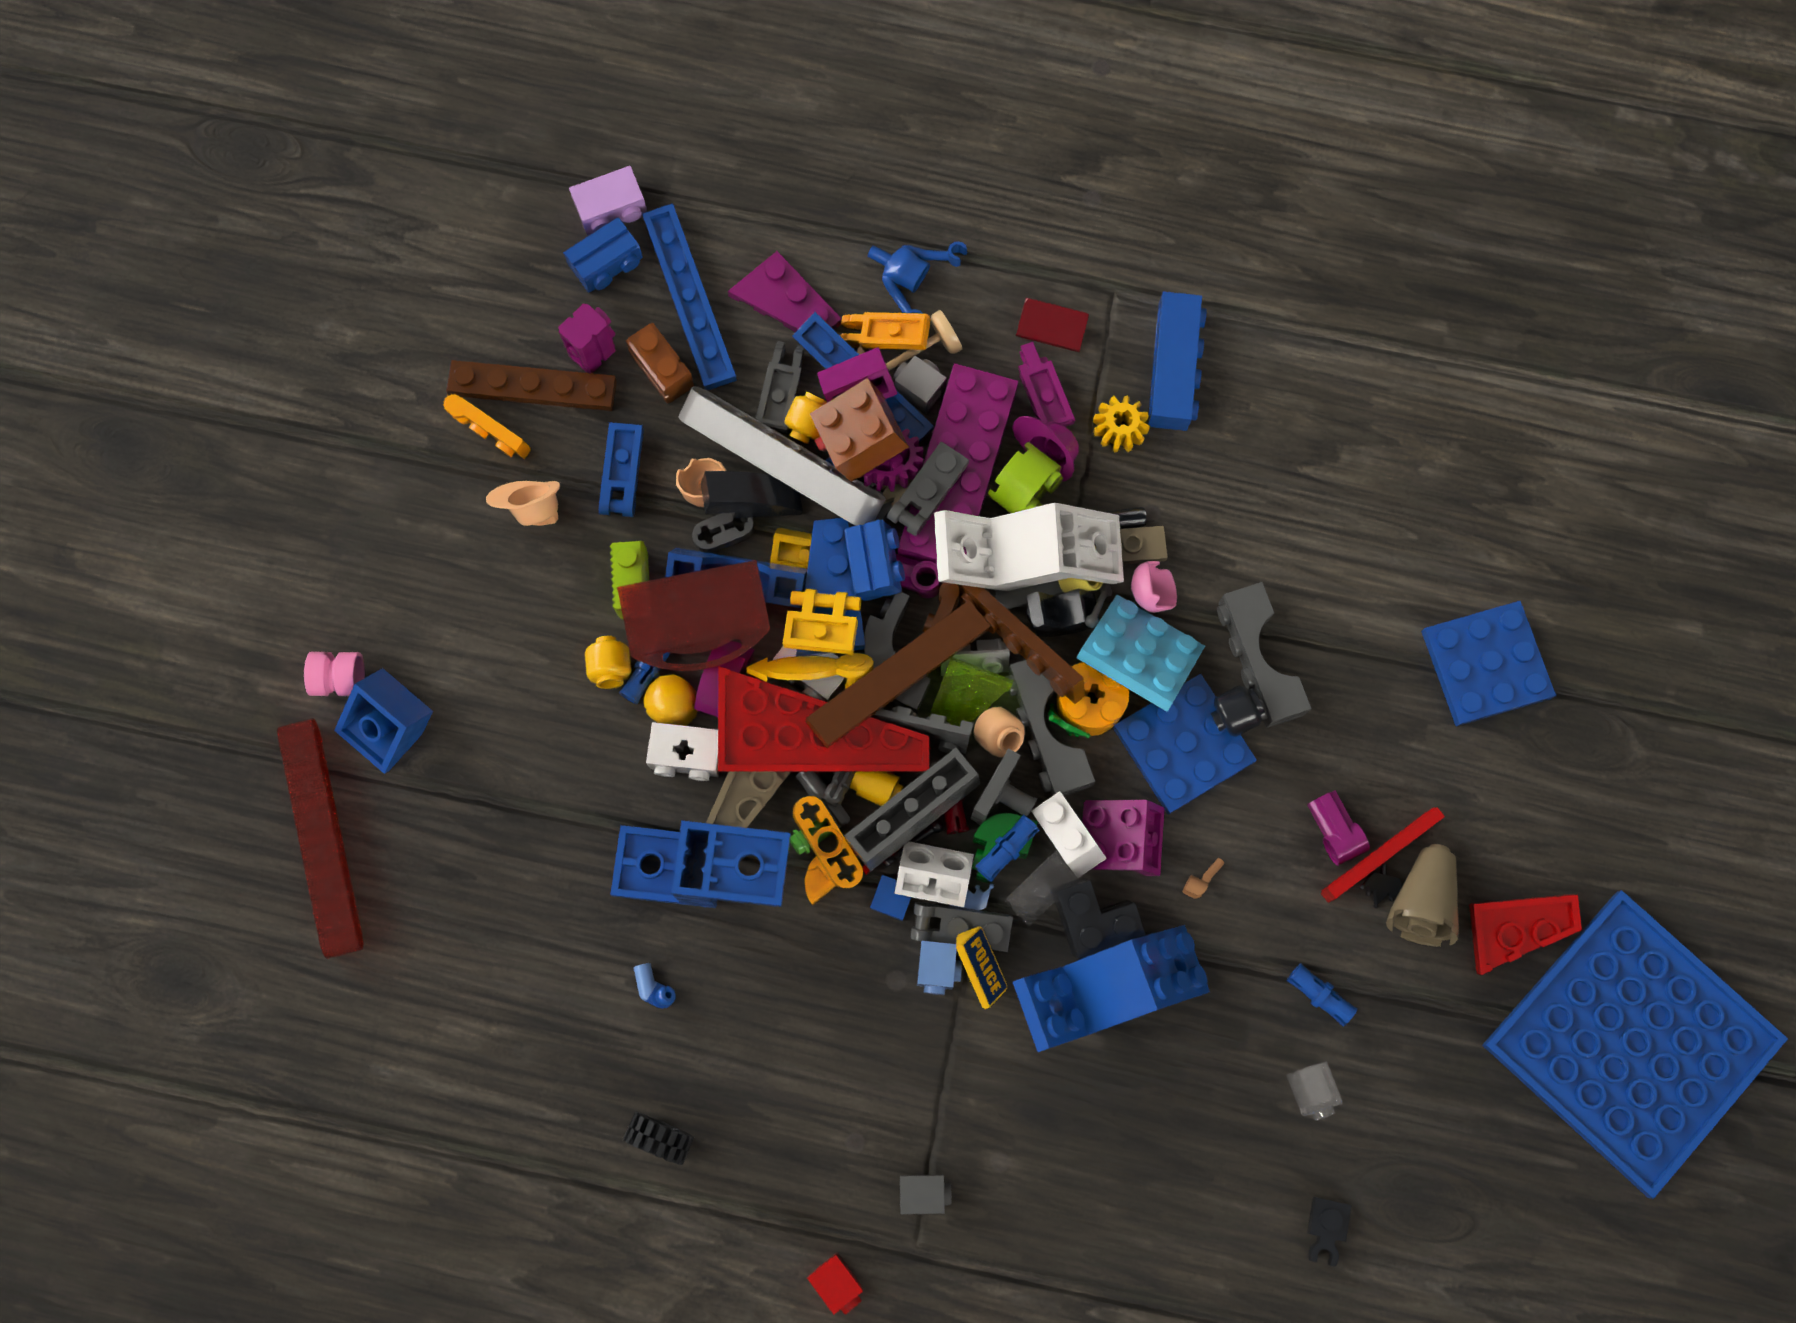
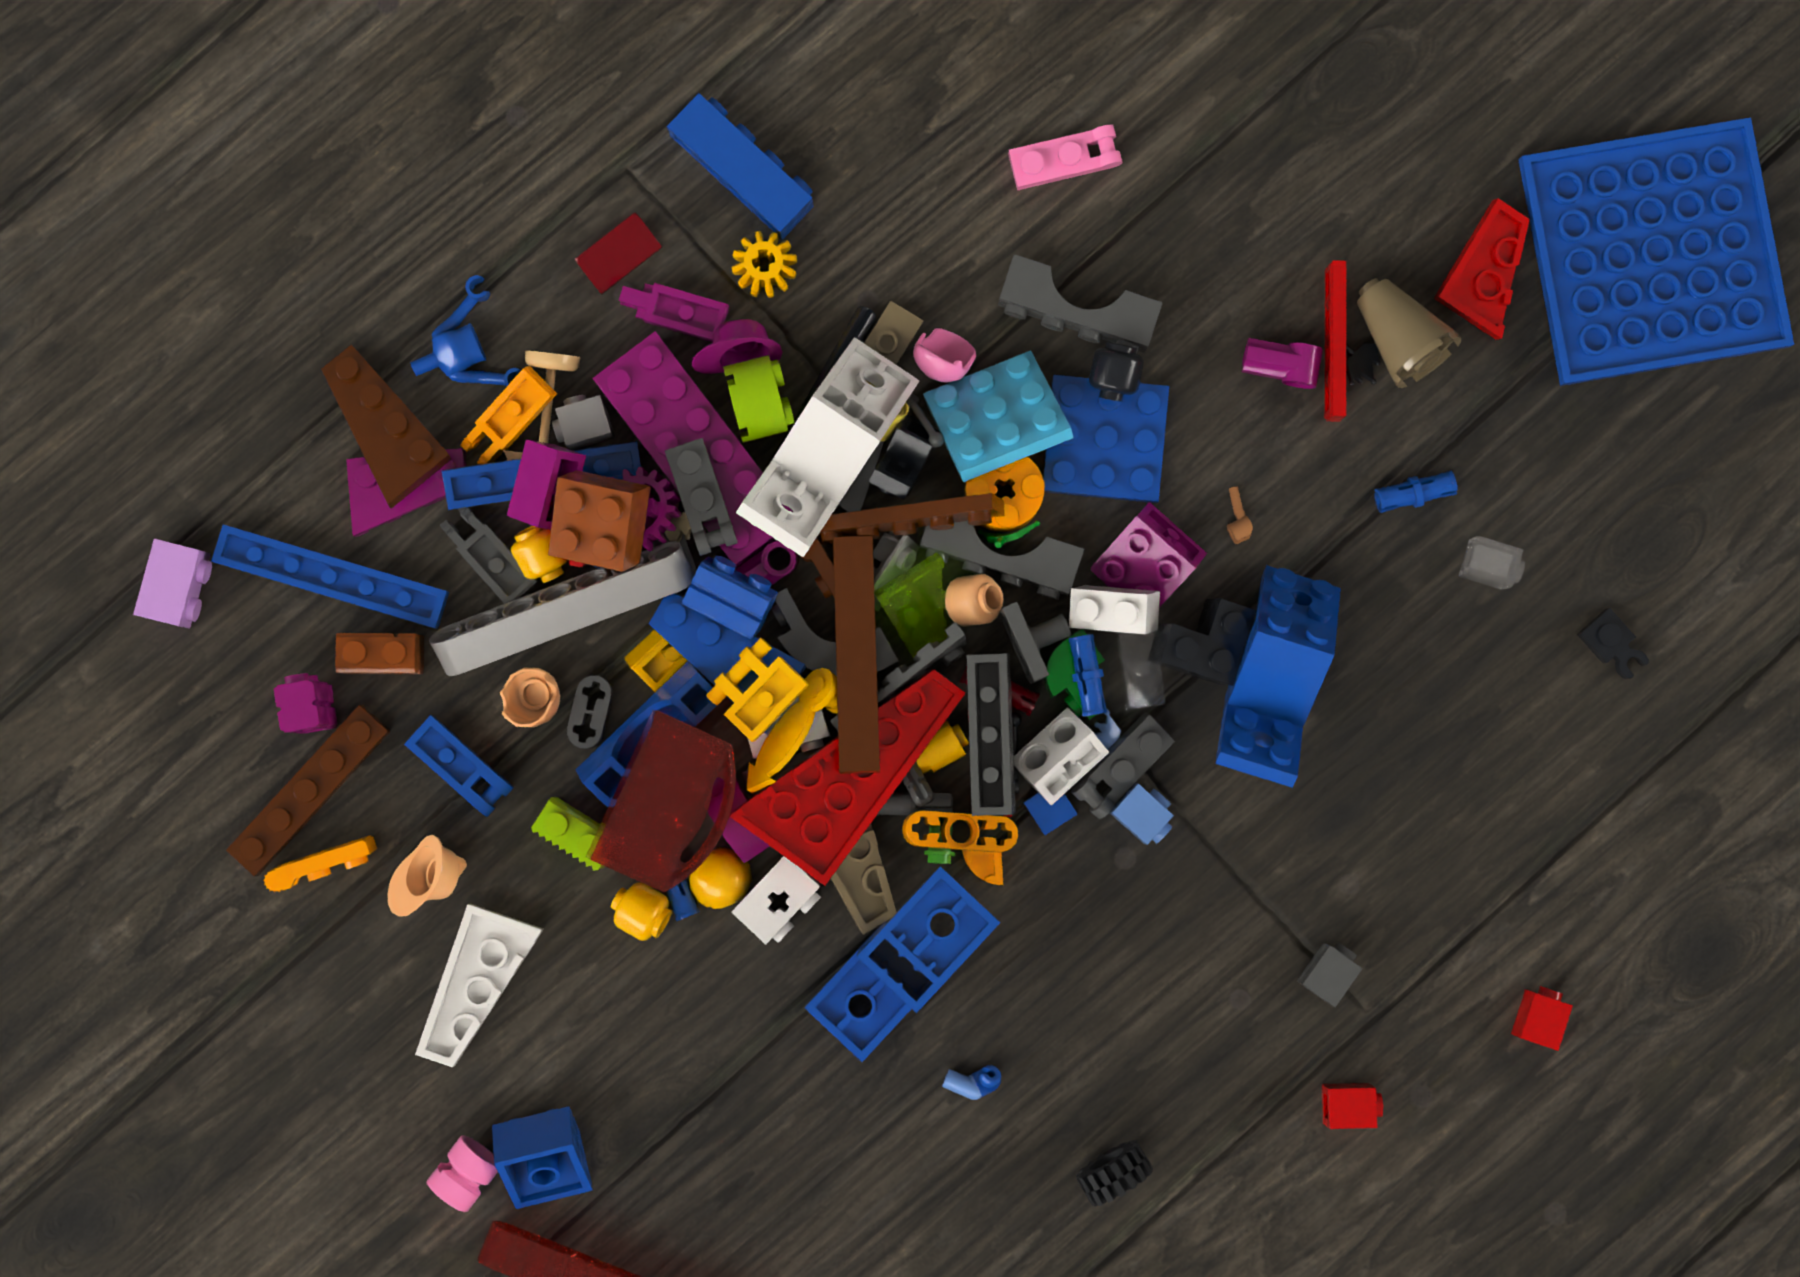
camera: 50 degrees left, 10 degrees up
blue brick [563,217,643,292] -> none
black slope [701,471,803,518] -> none
slope [956,926,1007,1009] -> none
blue plate [1421,601,1556,727] -> none
none -> reddish brown wing [321,344,452,509]
none -> white wing [415,903,544,1067]
none -> bright pink plate [1008,125,1123,190]

